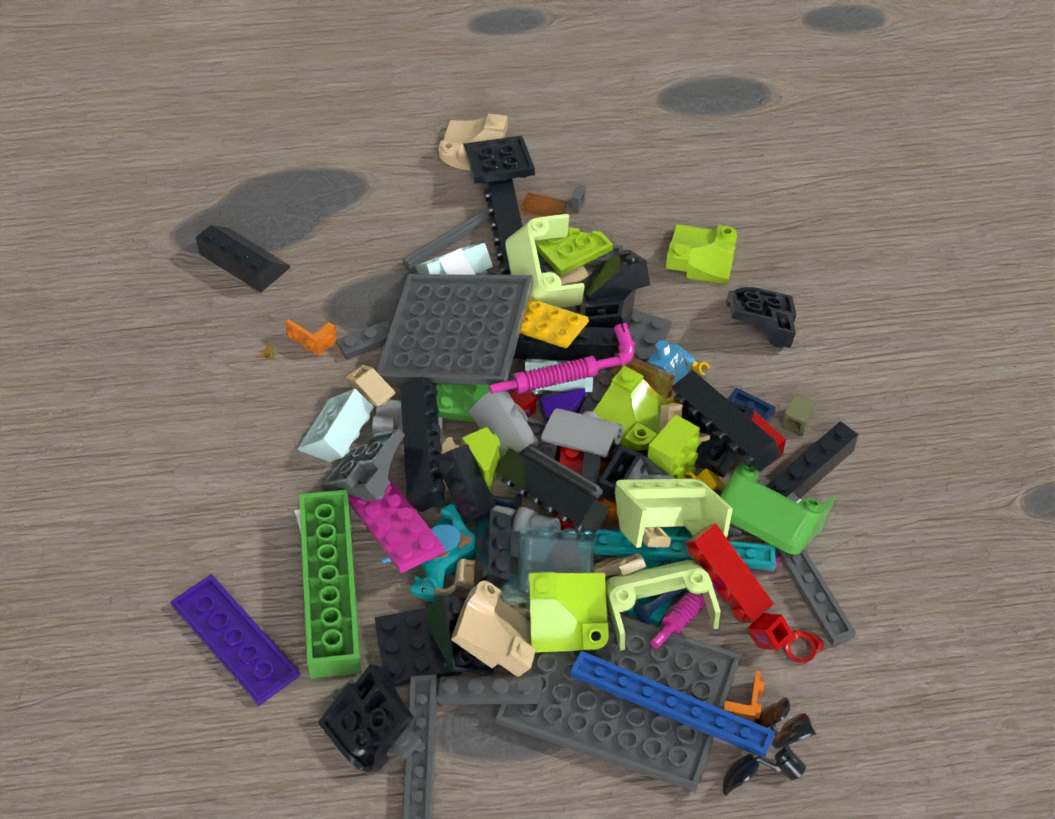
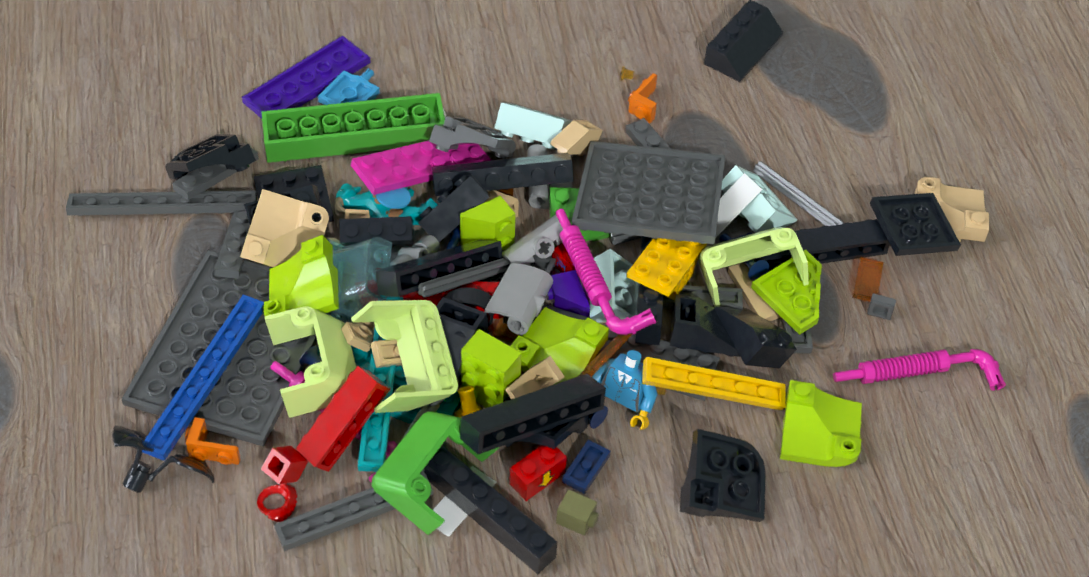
camera: 85 degrees right, 0 degrees up
none -> dark azure plate [318,68,380,105]
none -> yellow plate [642,357,786,410]
none -> dark pink piece [833,349,1006,391]

